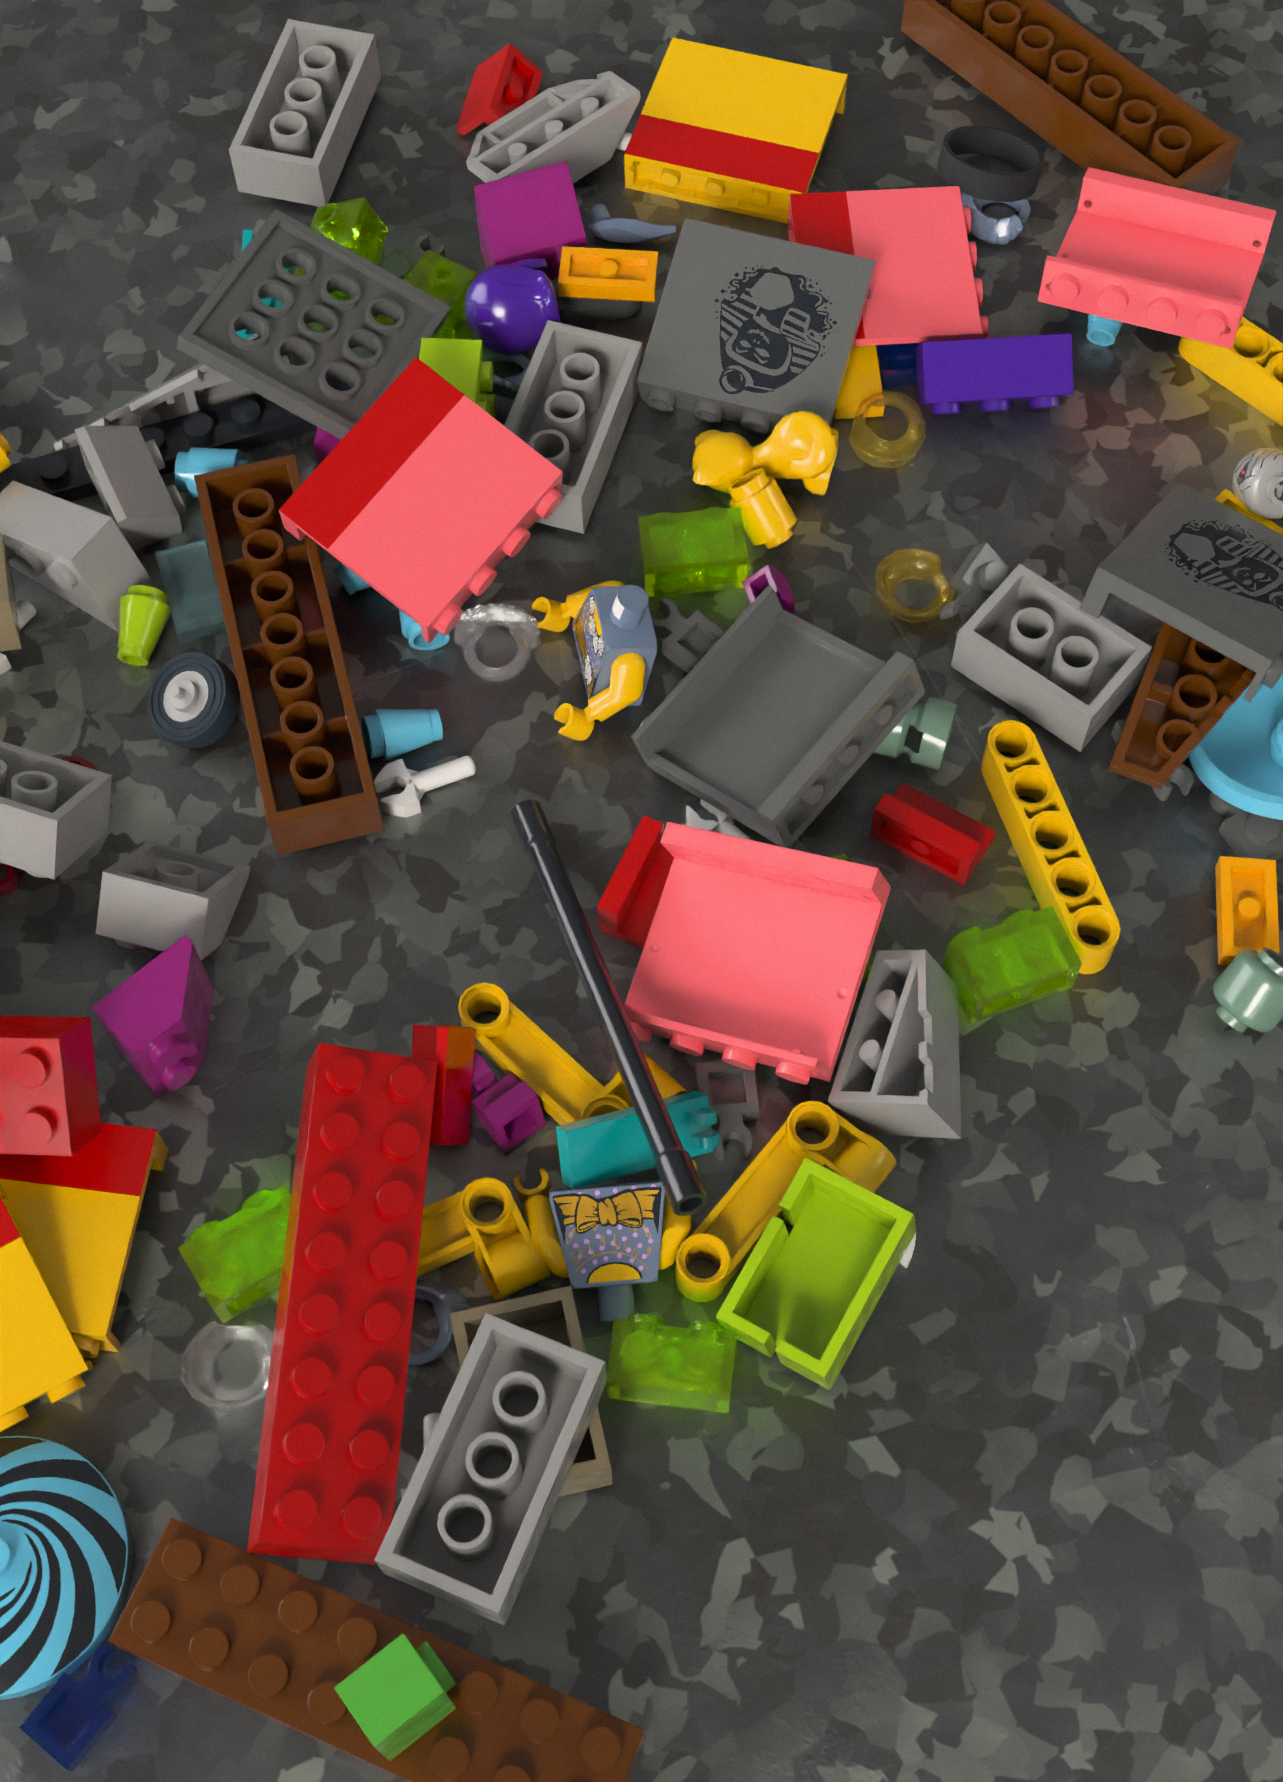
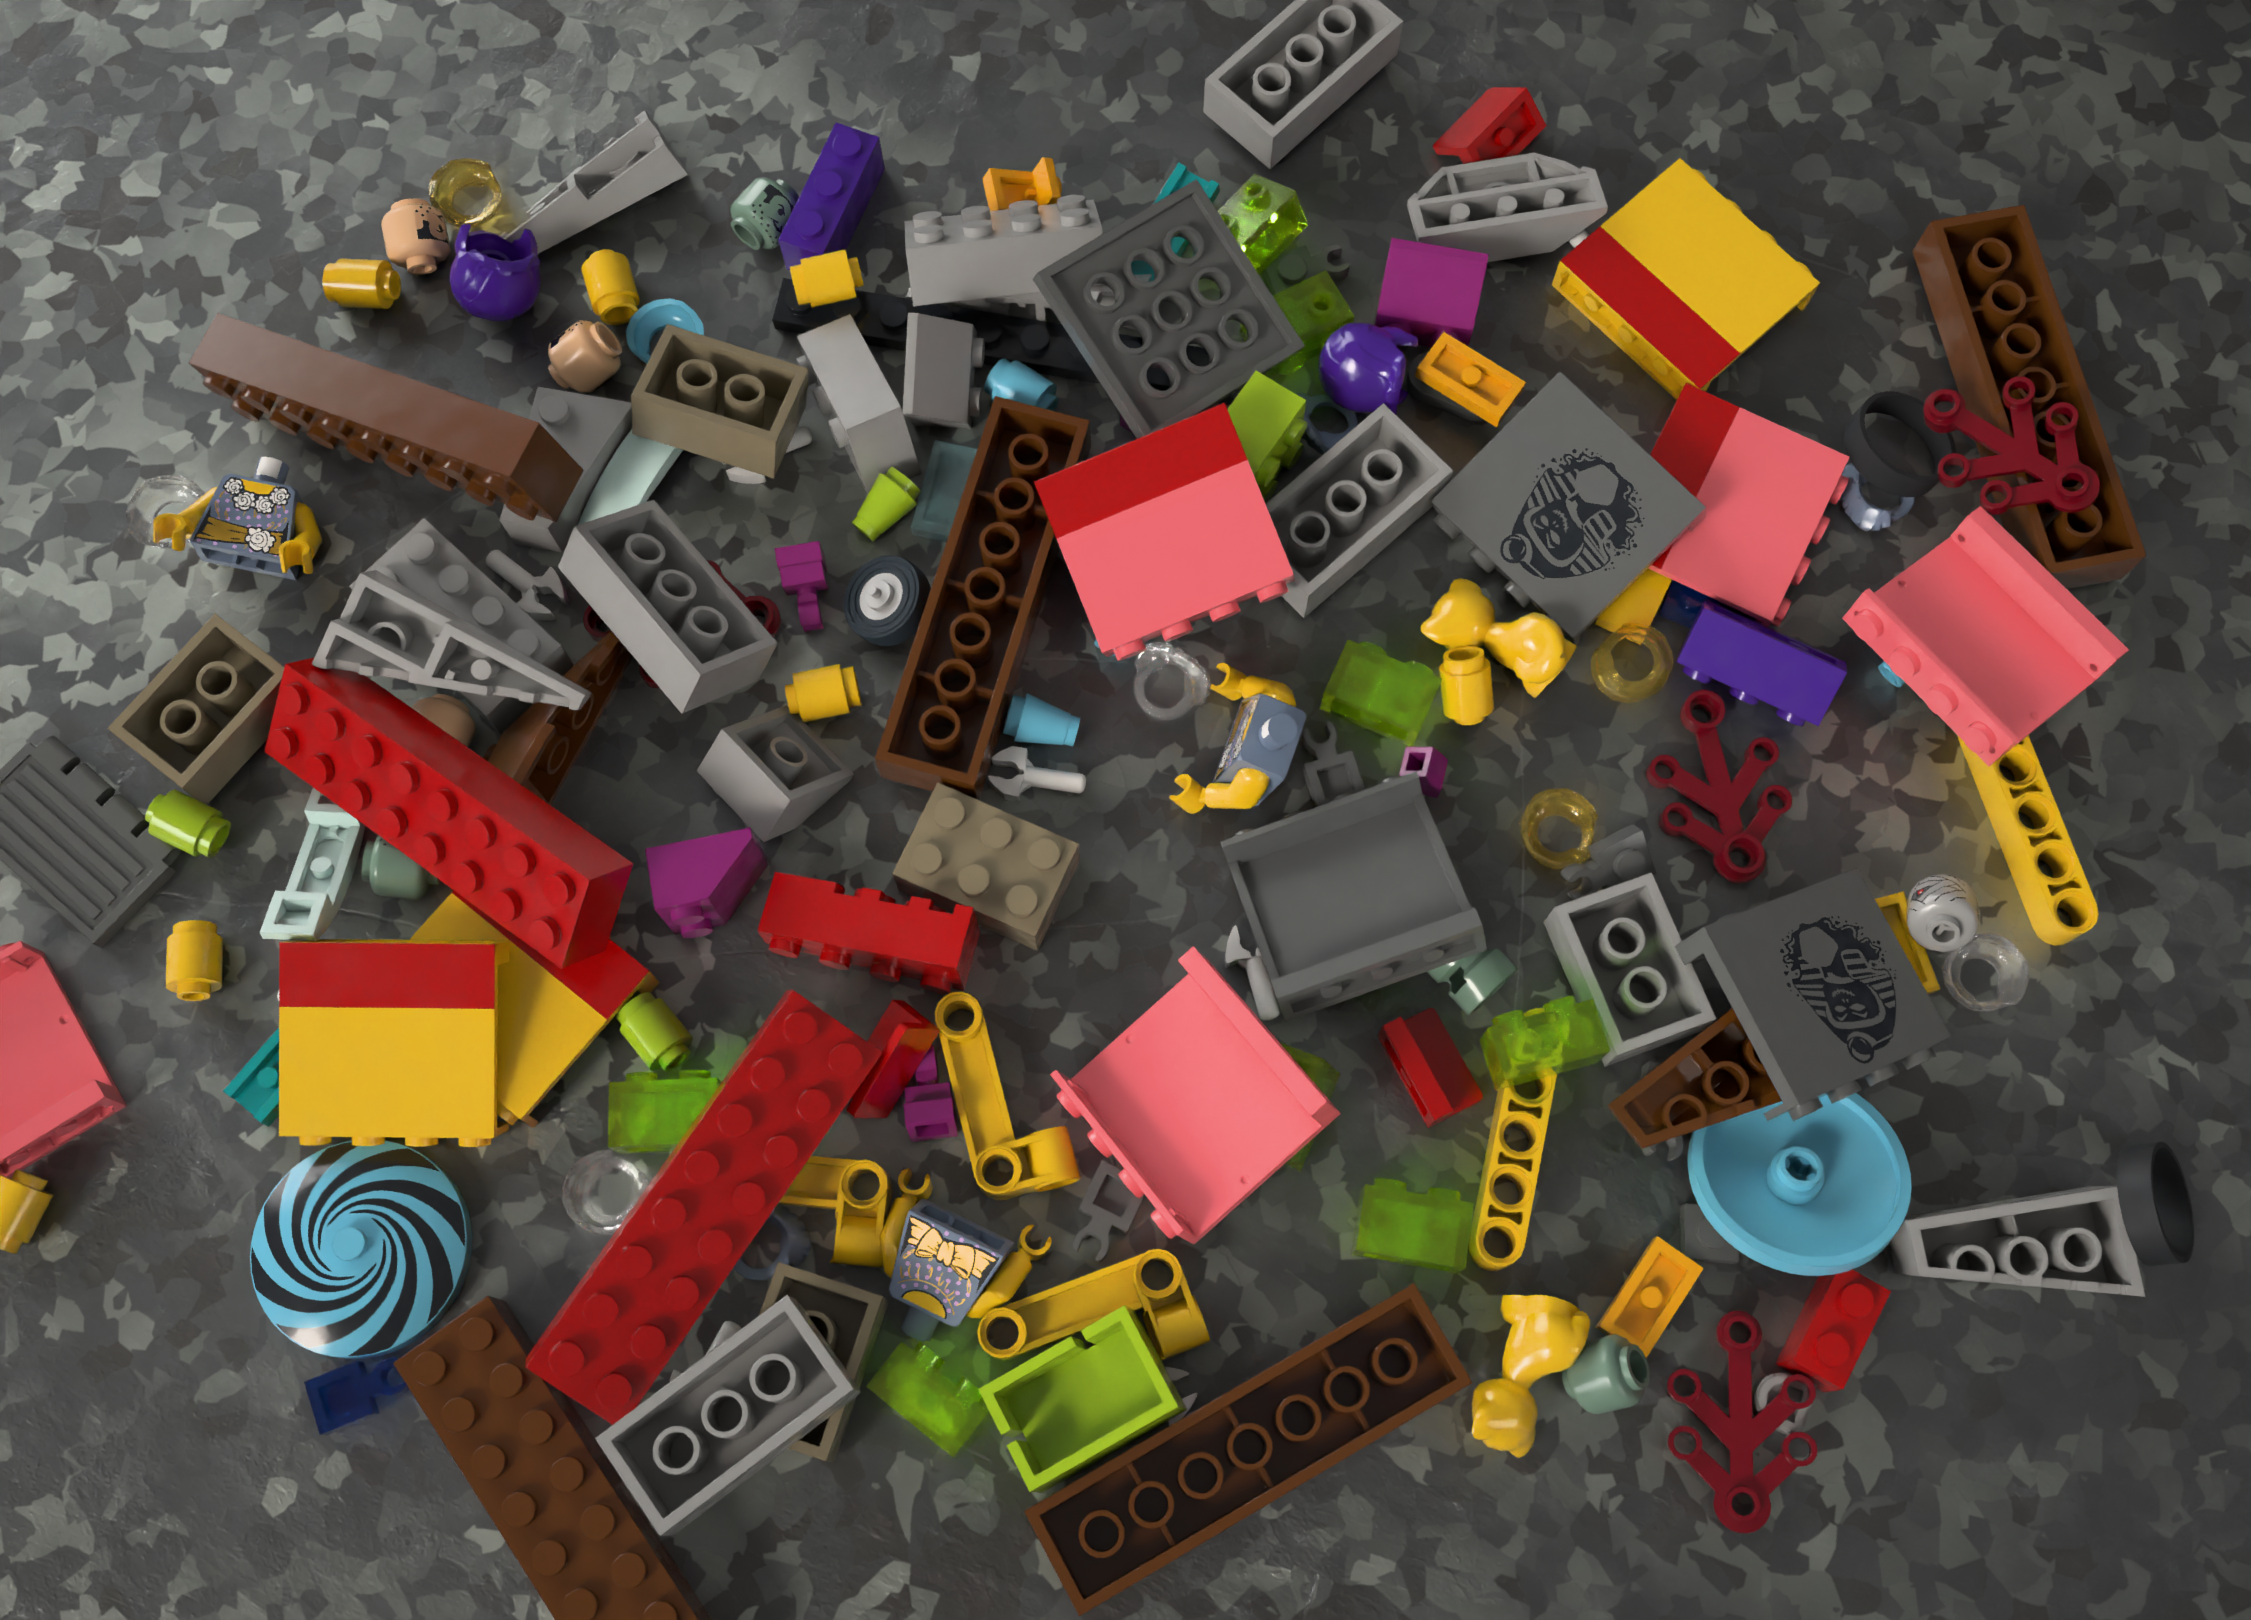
camera: 30 degrees right, 10 degrees up
bright green brick [334,1633,456,1761] -> none
black piece [510,800,708,1216] -> none
teal hinge [556,1091,720,1189] -> none
sand blue bar [586,204,676,244] -> none
red panel [597,815,674,948] -> none
light grey wedge [828,949,961,1139] -> none
none -> lime brick [616,992,693,1072]
none -> red wedge [757,872,980,994]
none -> magenta piece [774,541,828,632]
none -> yellow brick [785,664,862,723]
none -> dark tan brick [892,782,1080,951]
none -> light grey brick [904,195,1103,306]
none -> light orange bracket [982,157,1062,211]
none -> reddish brown brick [1024,1283,1473,1616]
none -> yellow animal [1472,1295,1590,1458]
none -> clear neon green brick [1479,996,1610,1091]
none -> dark red plant [1646,690,1792,883]
none -> dark red plant [1924,376,2100,515]

